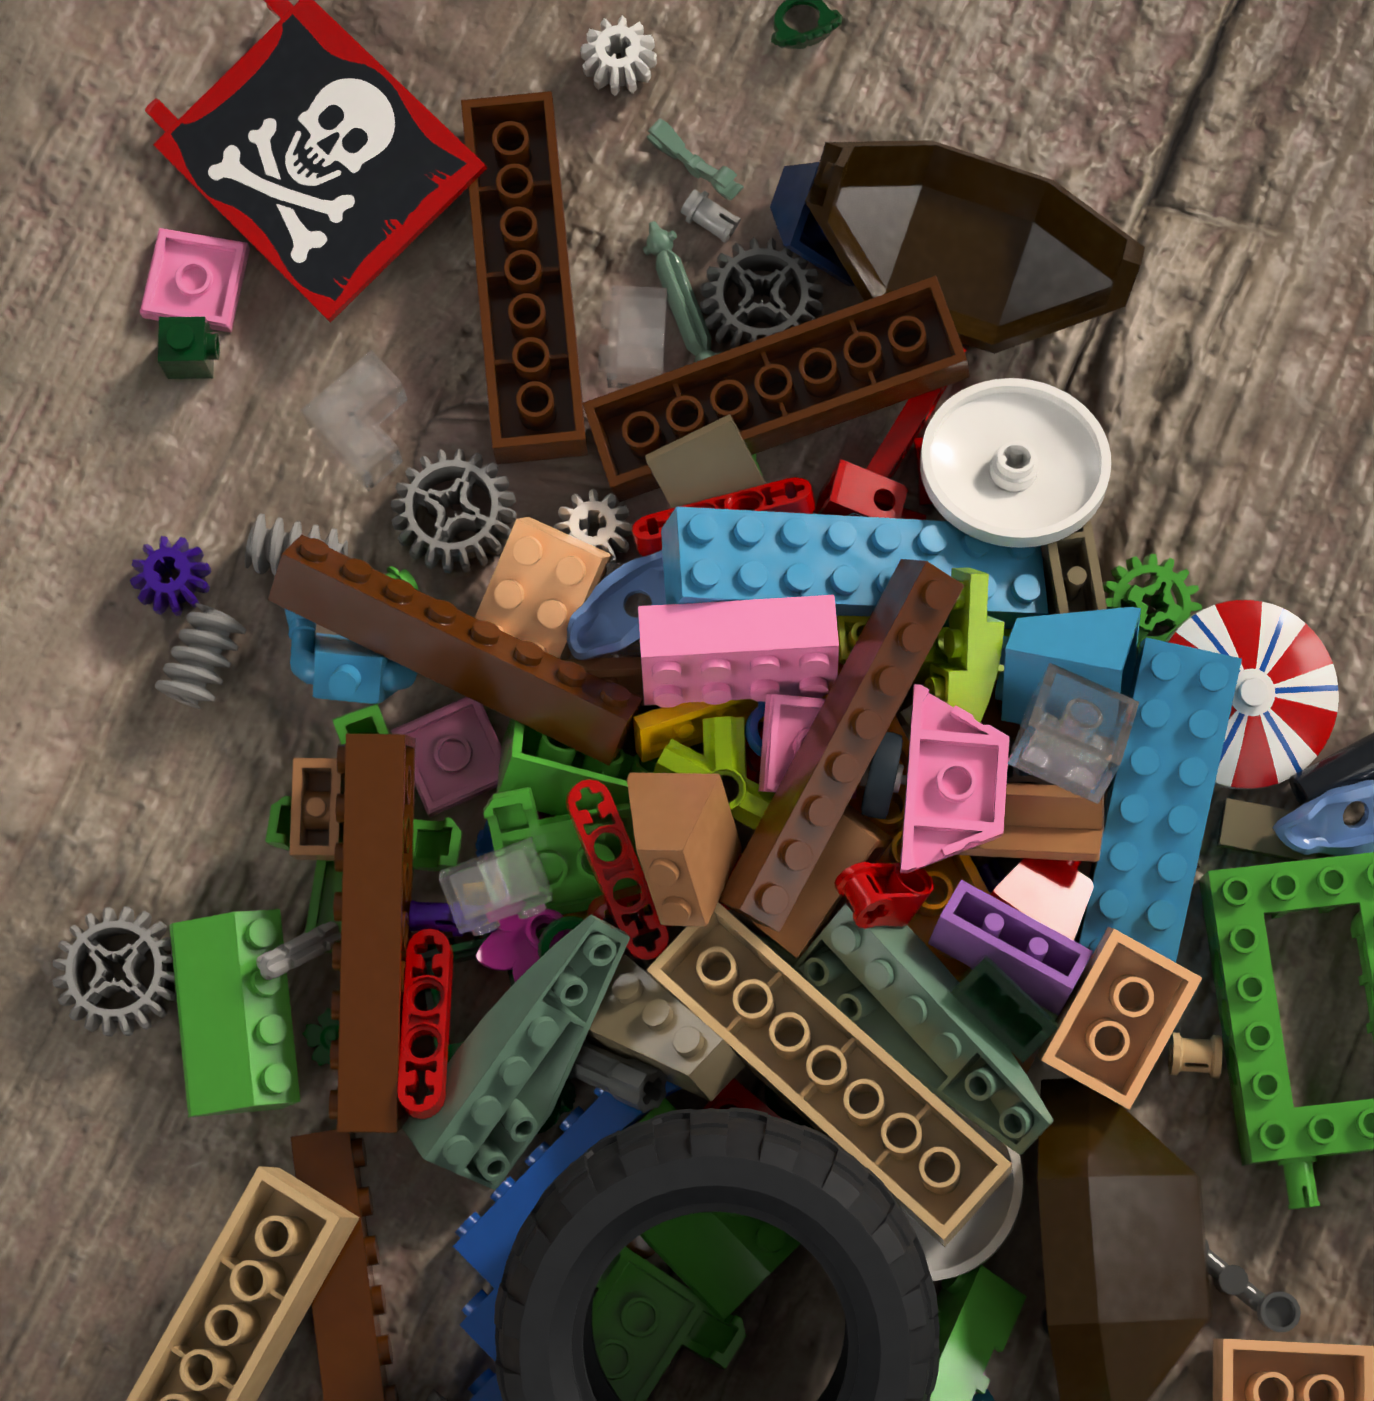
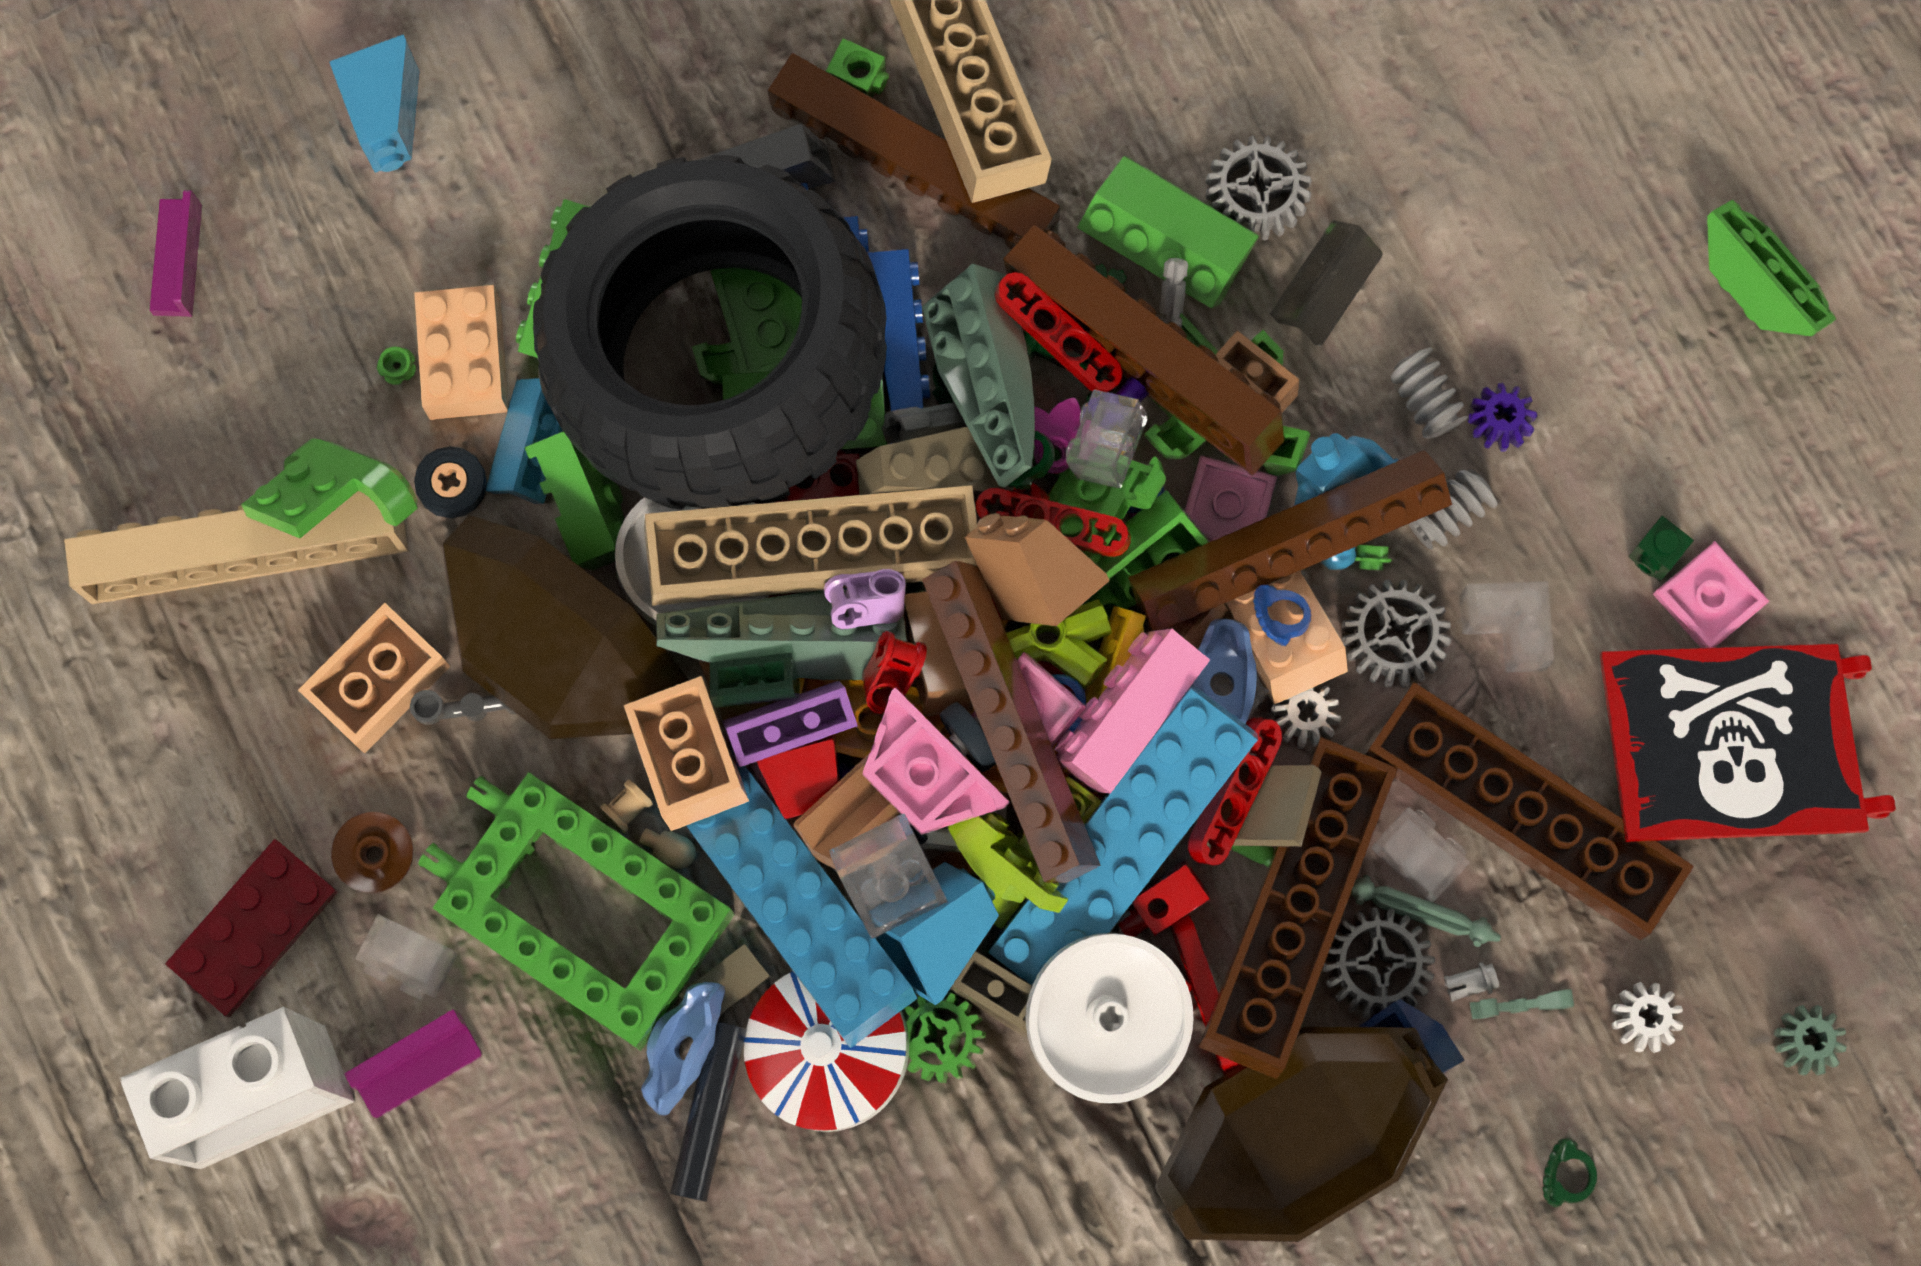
camera: 130 degrees right, 0 degrees up
none -> tan cylinder [640,828,696,869]
none -> lavender piece [824,569,905,629]
none -> blue piece [1253,585,1312,646]
none -> clear smoke panel [1269,220,1383,346]

